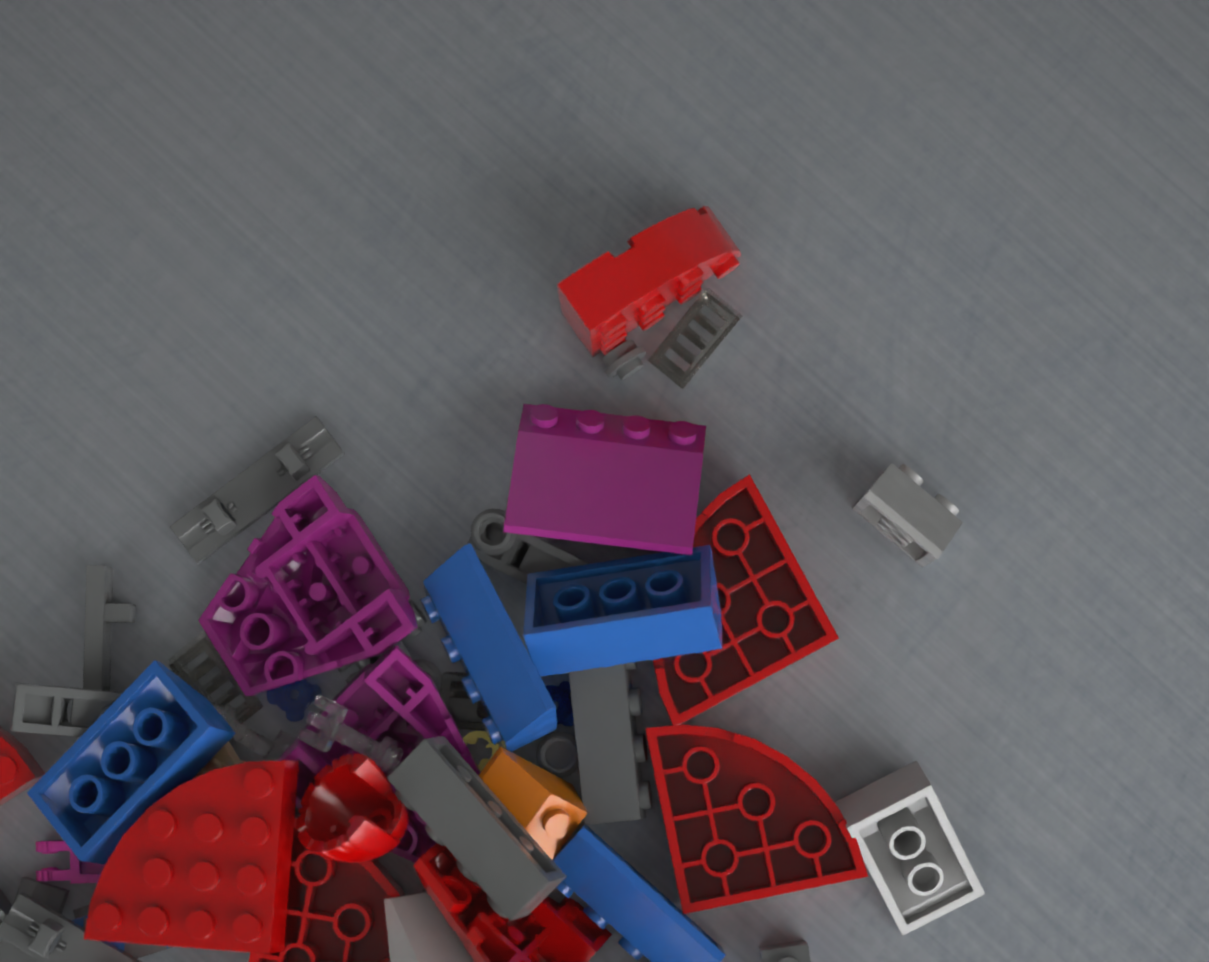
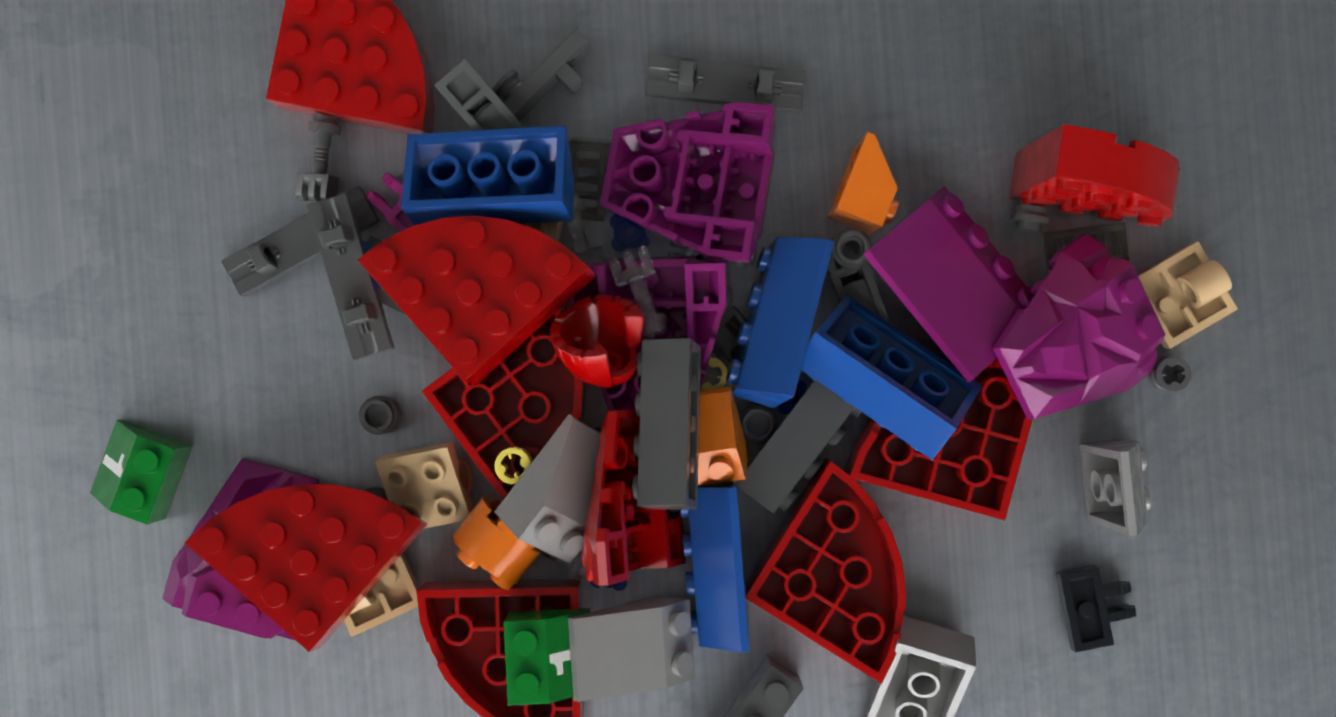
camera: 30 degrees right, 5 degrees up
none -> dark grey bush [492,69,525,102]
none -> orange slope [827,132,899,235]
none -> magenta wedge [992,234,1165,419]
none -> black hinge [1055,565,1136,652]
none -> tan plate [1137,241,1238,349]
none -> dark grey bush [1149,357,1191,392]

